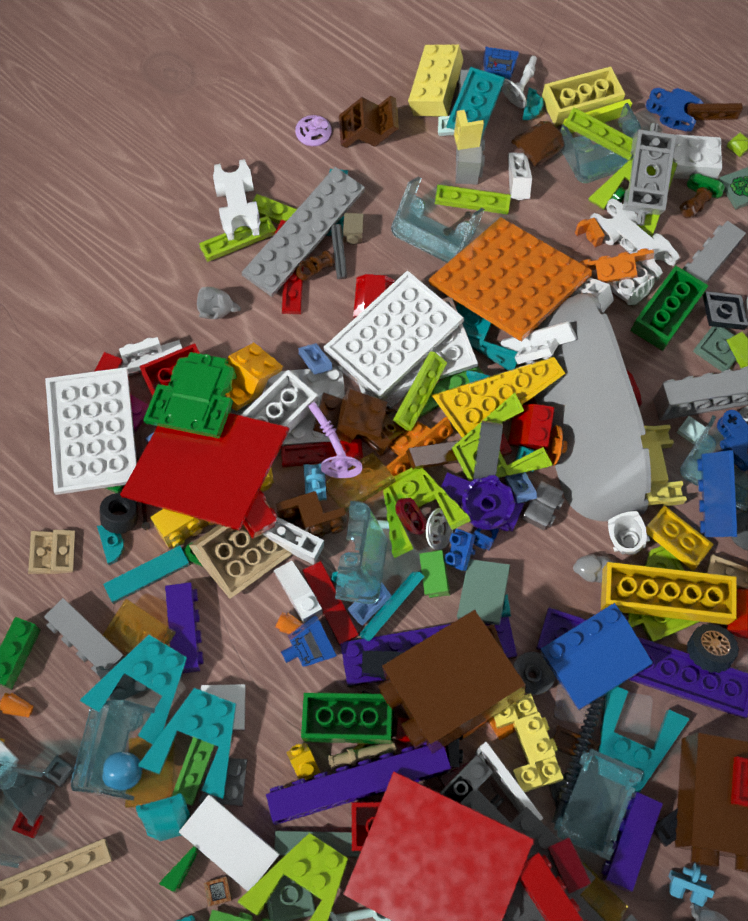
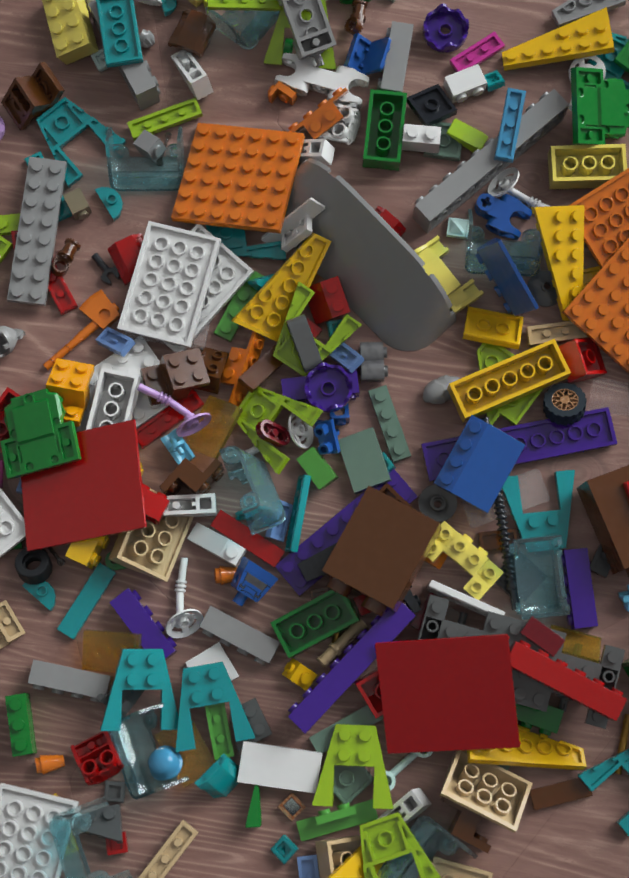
camera: 25 degrees left, 10 degrees up
dark grey axle [331,224,347,279] -> none
lime plate [393,351,447,431] -> none
light yellow panel [454,110,484,150] -> none
orange dish [548,425,567,466] -> none
white helmet [608,511,650,555] -> none
none -> teal wing [36,97,126,188]
none -> orange piece [43,290,121,370]
none -> red slope [70,731,124,786]
none -> black bar [91,253,120,285]
none -> teal plate [95,187,123,221]
none -> light grey brick [133,130,167,162]
none -> light grey plate [139,29,155,48]
none -> white dish [165,557,203,638]
none -> light grey brick [199,606,281,665]
none -> blue bracket [344,33,391,75]
none -> sand green plate [368,385,411,463]
none -> white brick [402,124,441,153]

